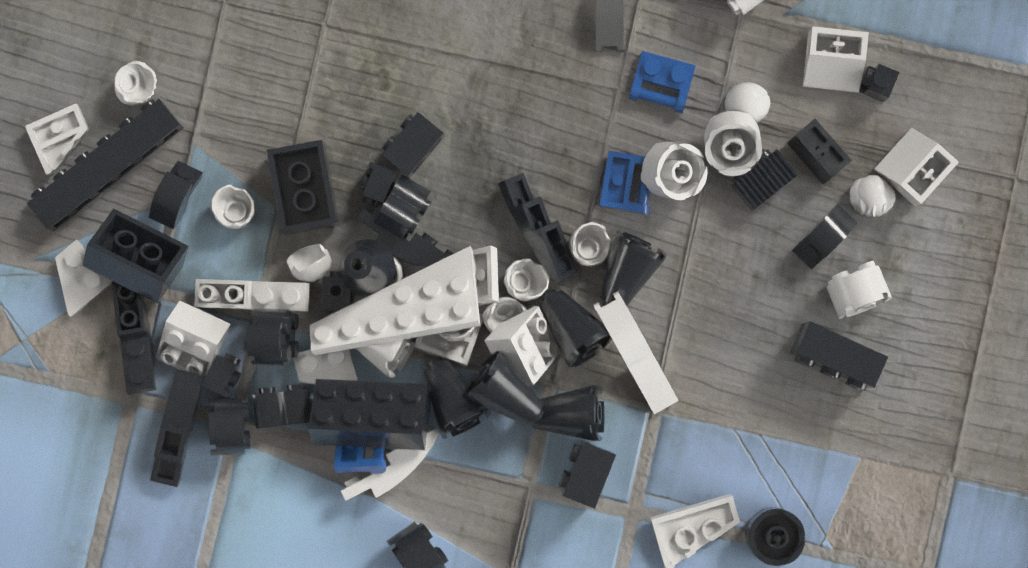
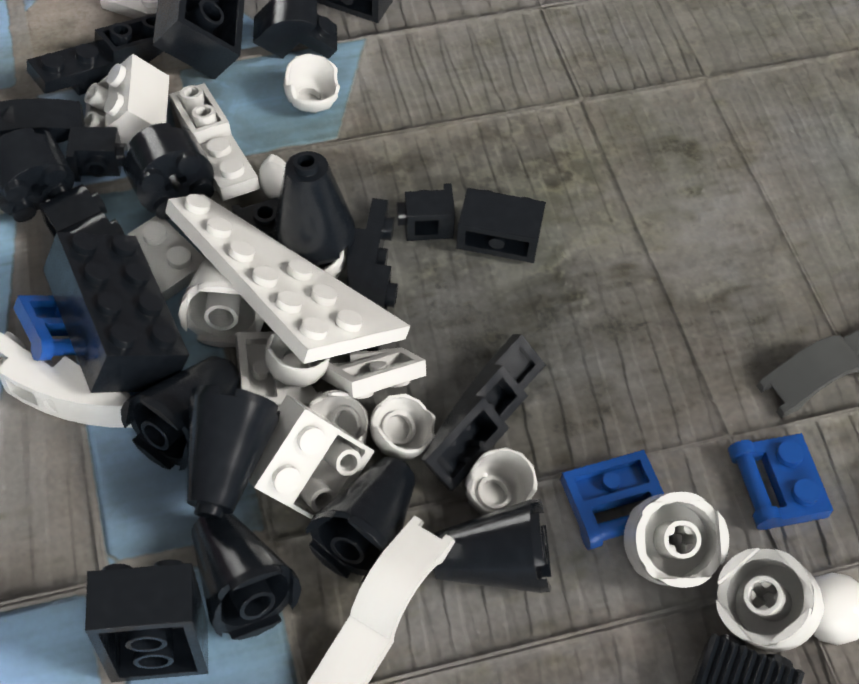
camera: 55 degrees right, 30 degrees down
black brick [266,140,340,235] -> none
black brick [373,174,431,239] -> none

